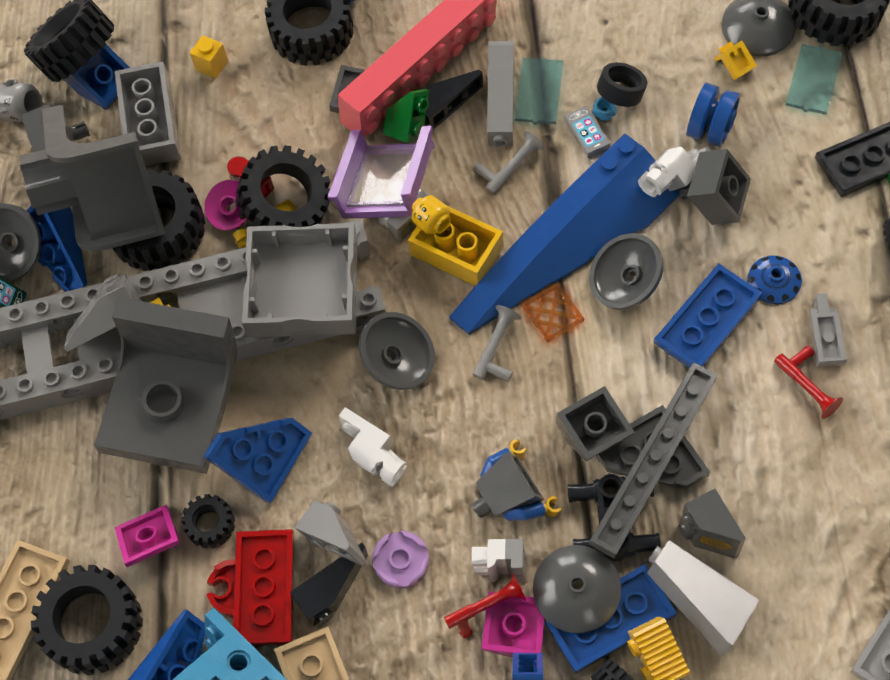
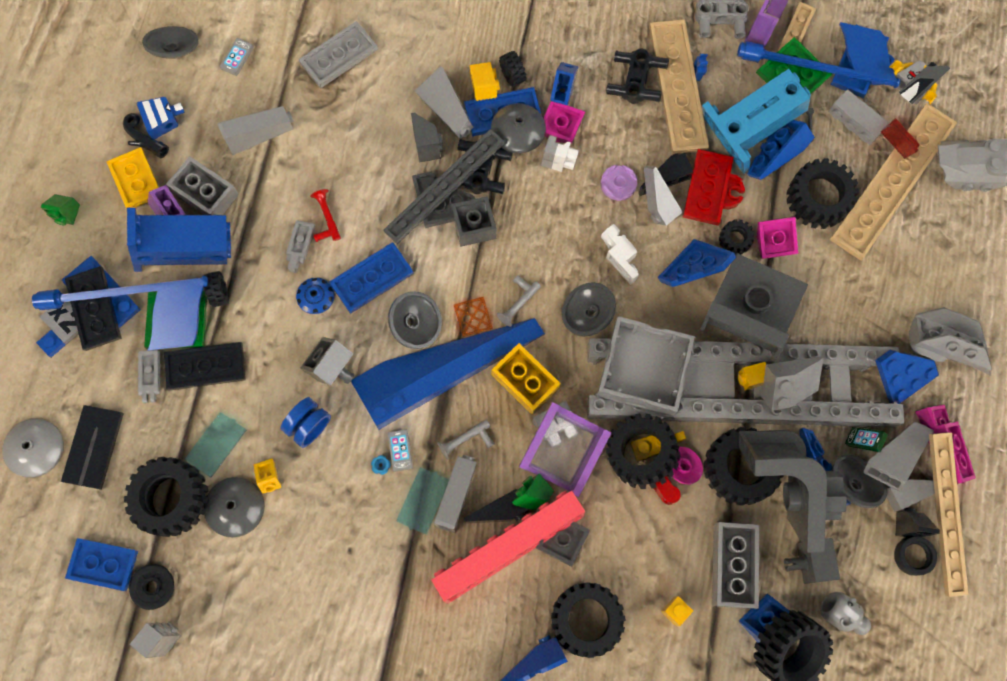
camera: 175 degrees left, 10 degrees up
yellow head [411,195,451,235] -> none
red piece [444,573,526,639] -> none
dark grey torso [471,439,562,521] -> none
black tyre [597,62,648,107] -> none
white plate [638,147,711,197] -> none

